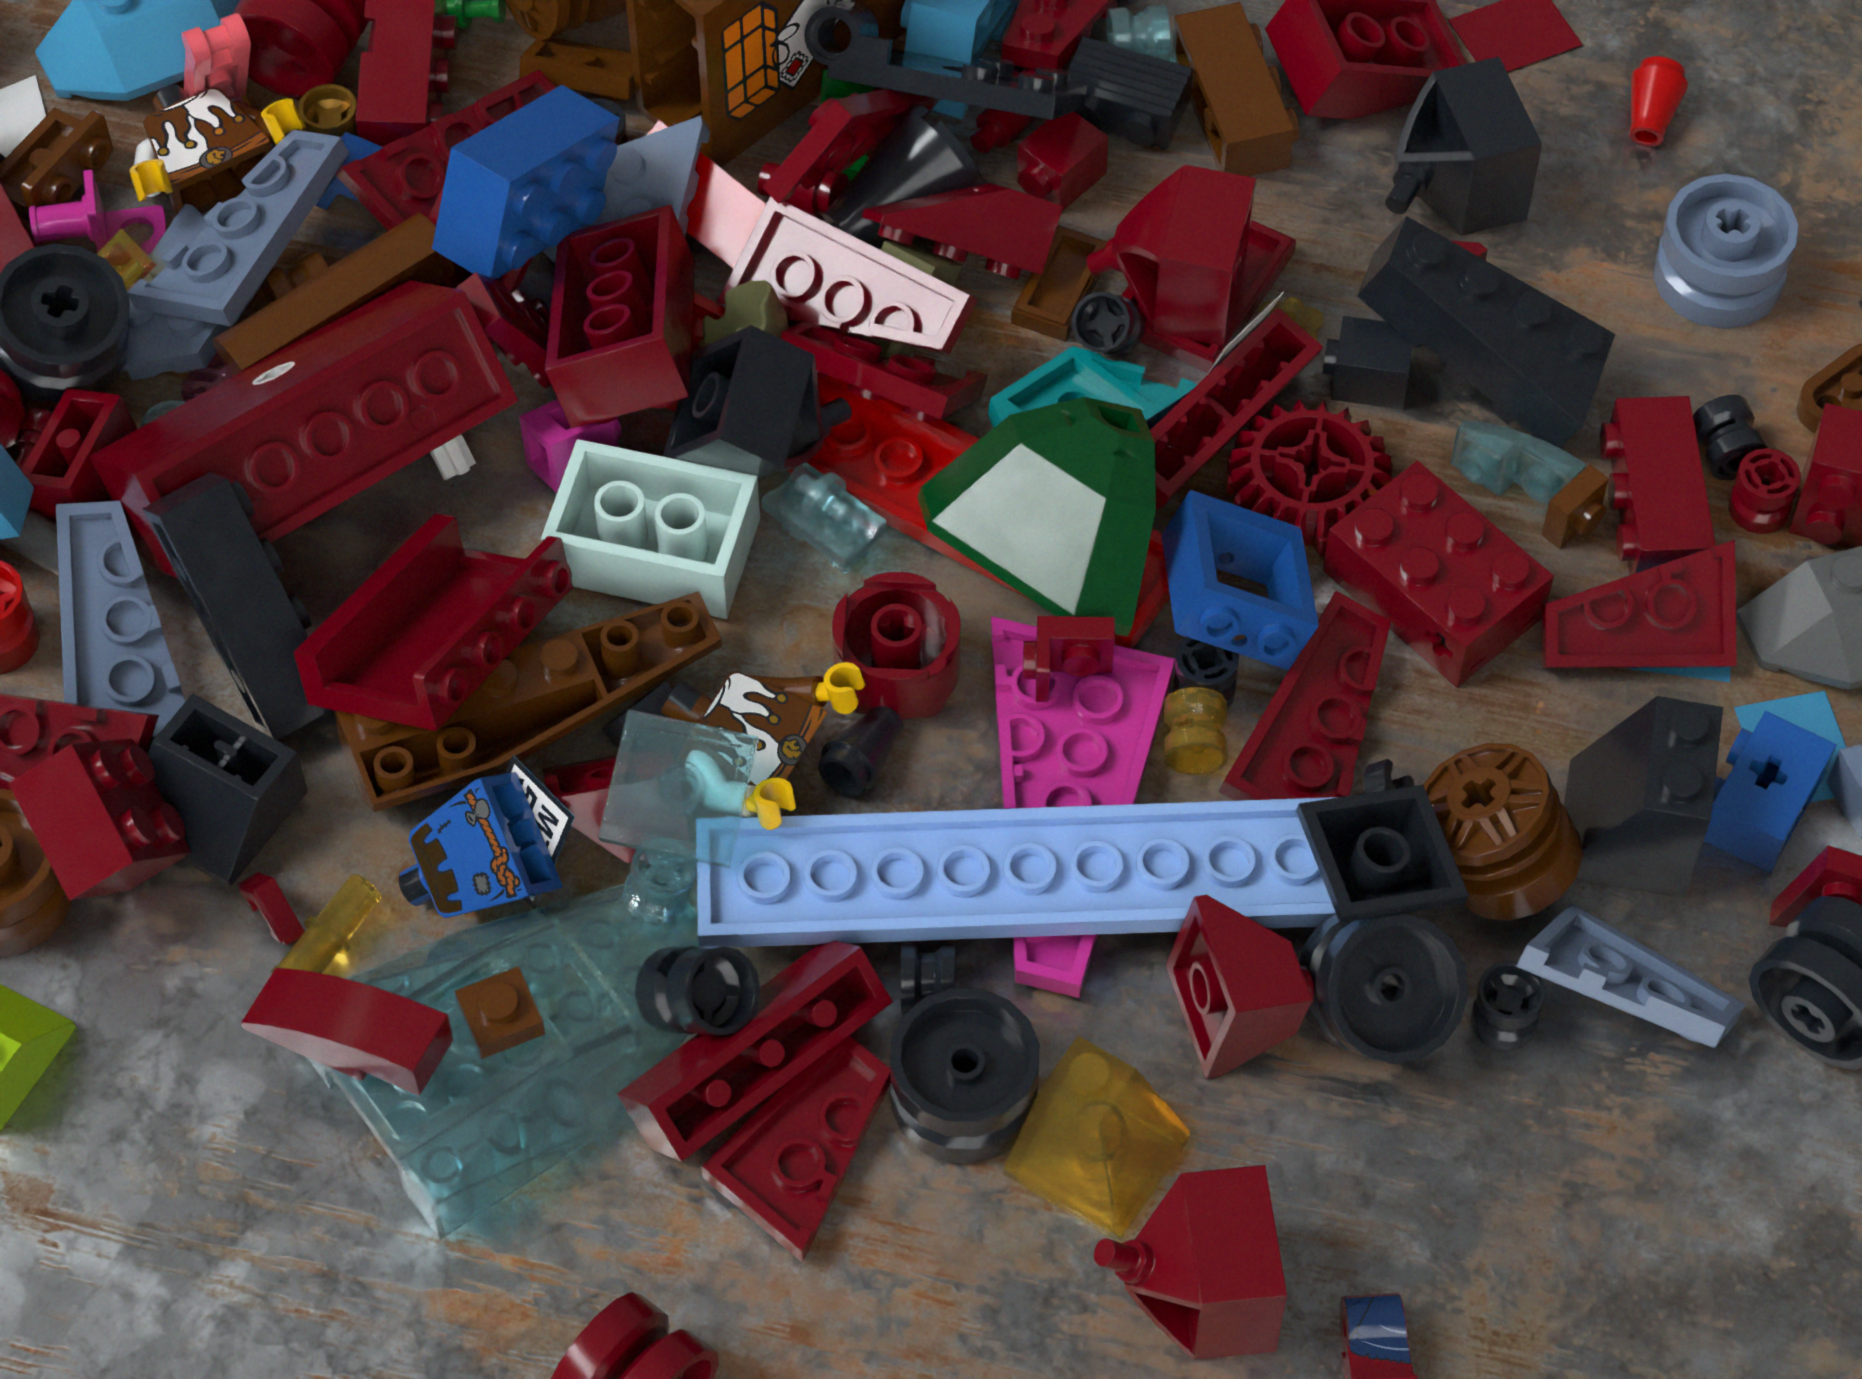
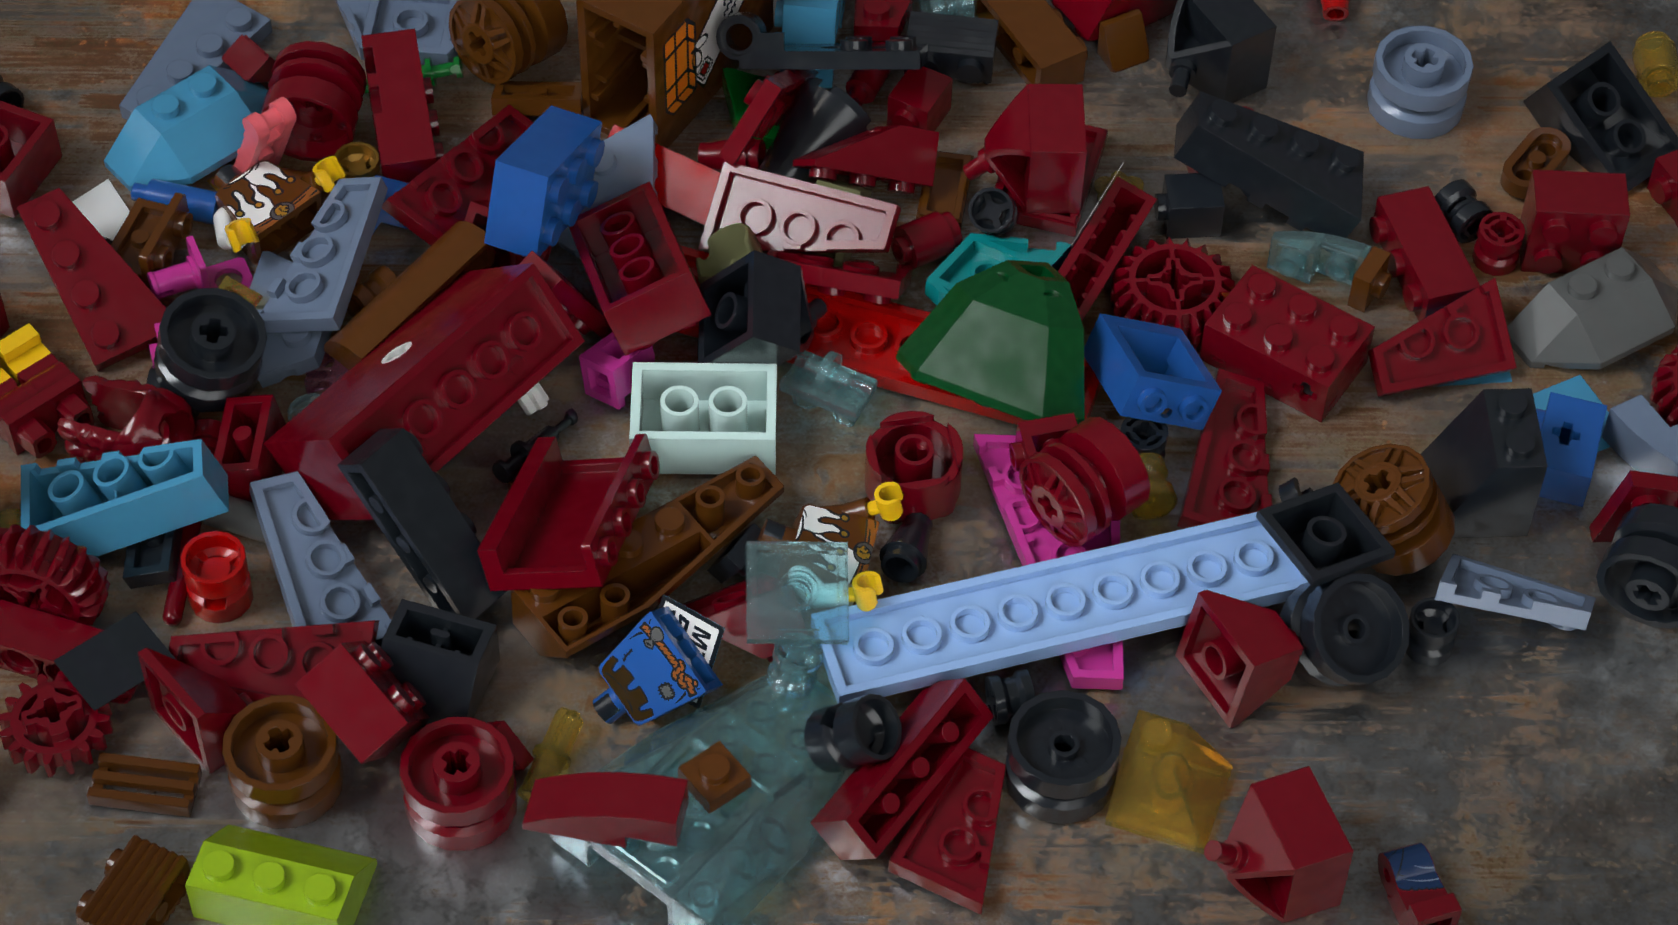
camera: 15 degrees left, 5 degrees down
none -> blue cylinder [131,179,218,225]
none -> dark red wheel [400,717,518,851]
none -> black piece [492,408,578,484]
none -> dark red brick [891,211,962,270]
none -> dark red wheel [1019,417,1151,547]
none -> reddish brown slope [1097,9,1149,73]

